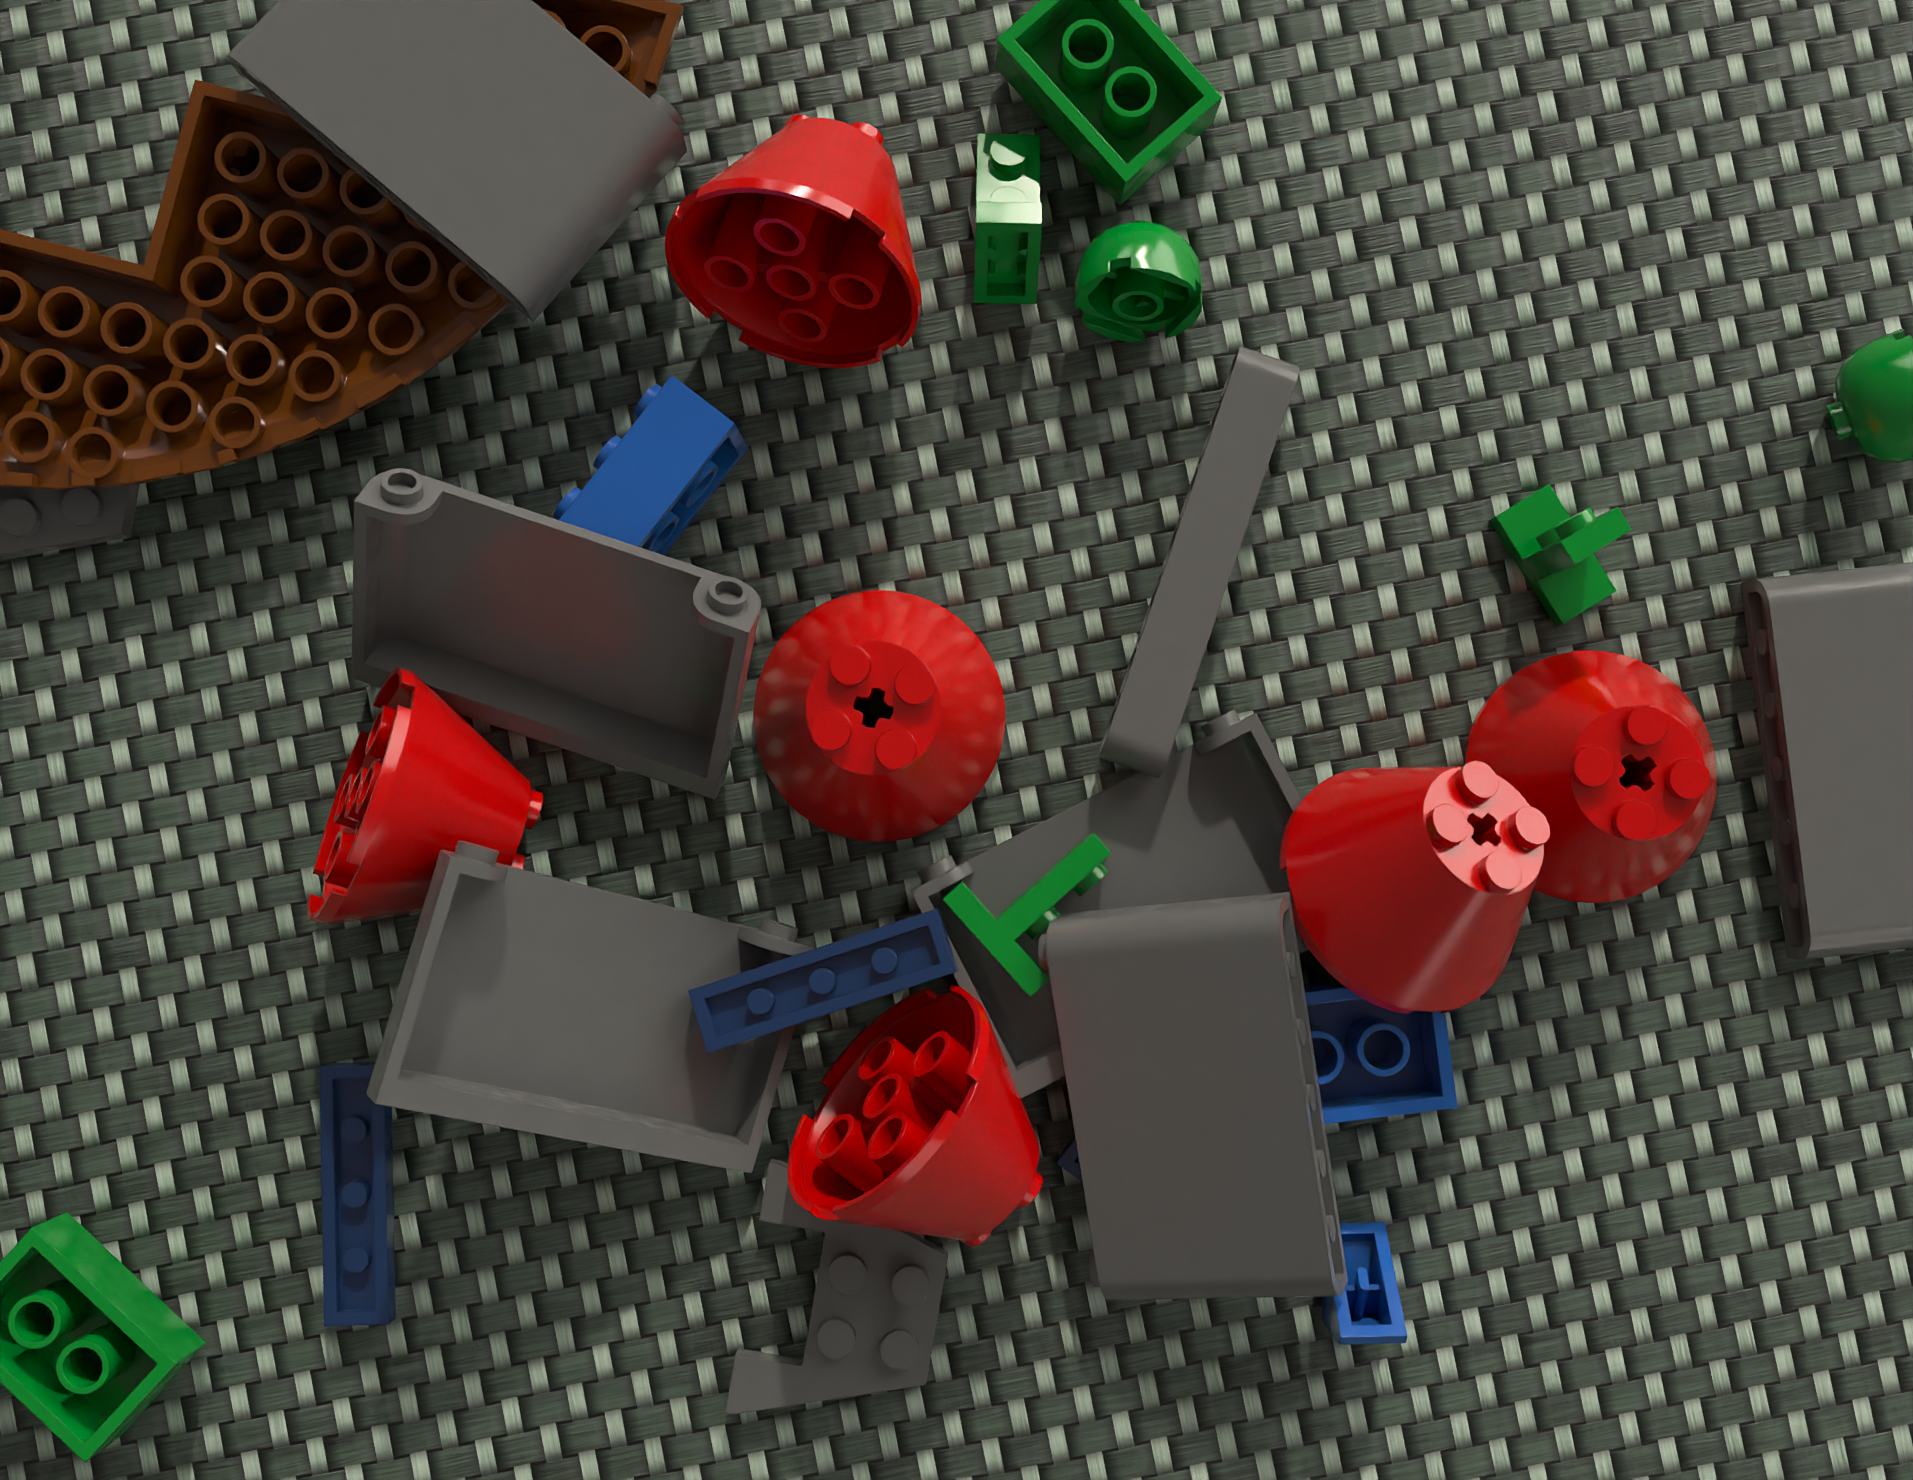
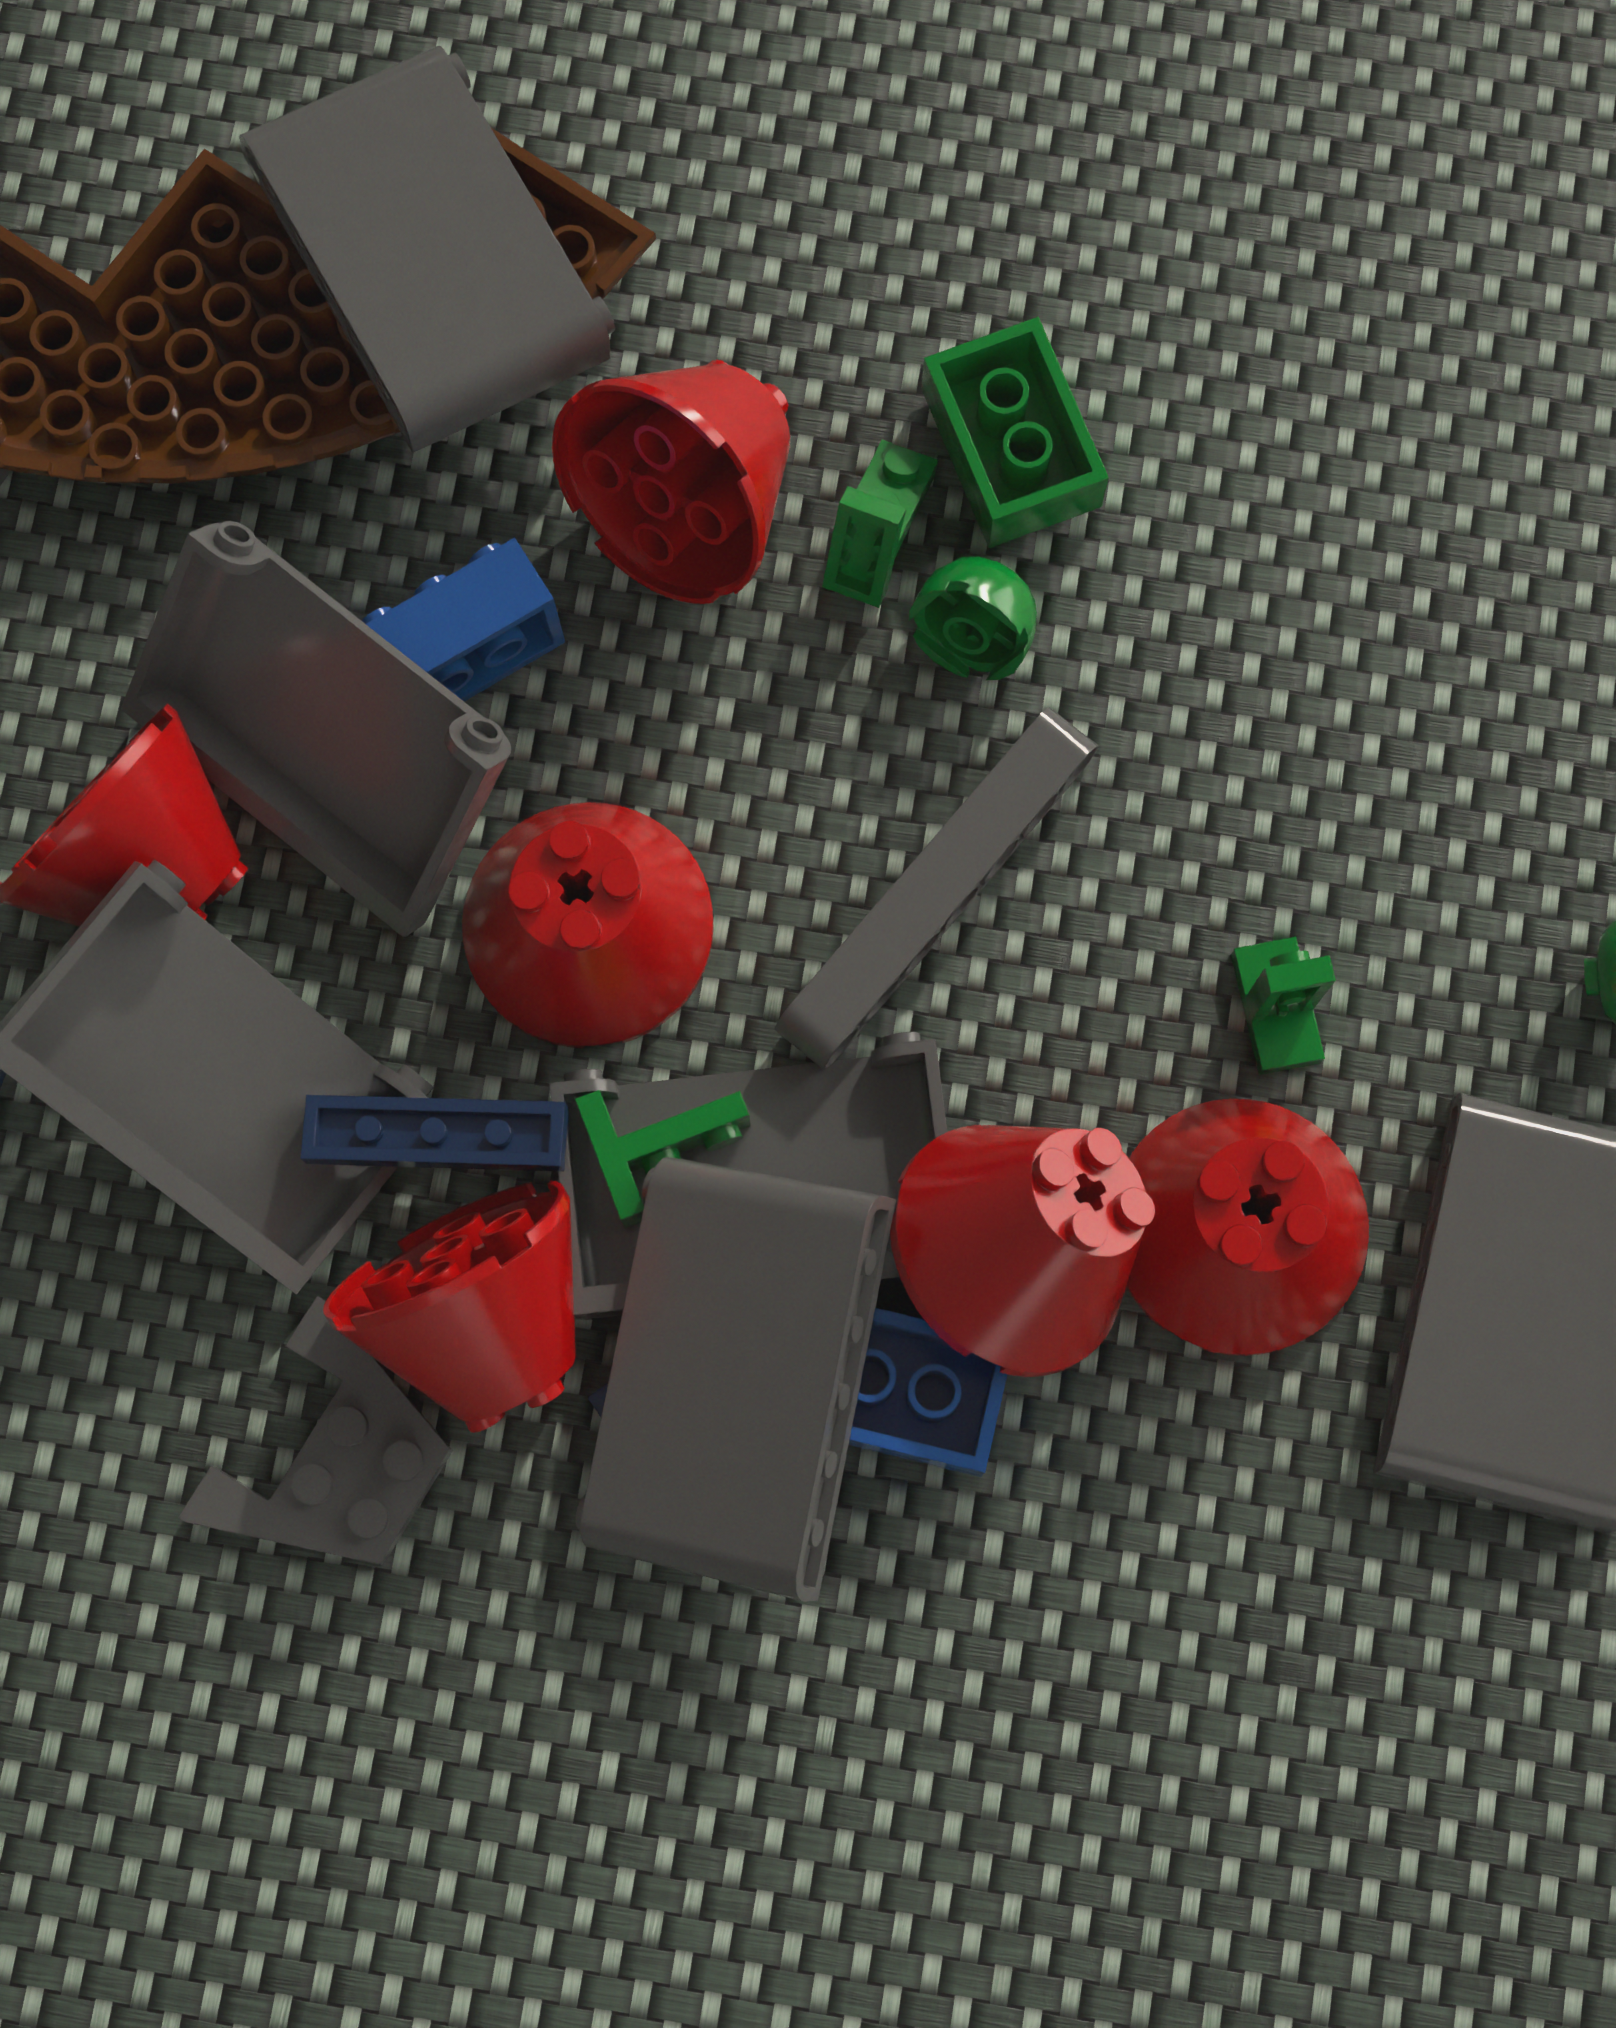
camera: 20 degrees right, 10 degrees down
blue slope [1322,1222,1407,1345] -> none

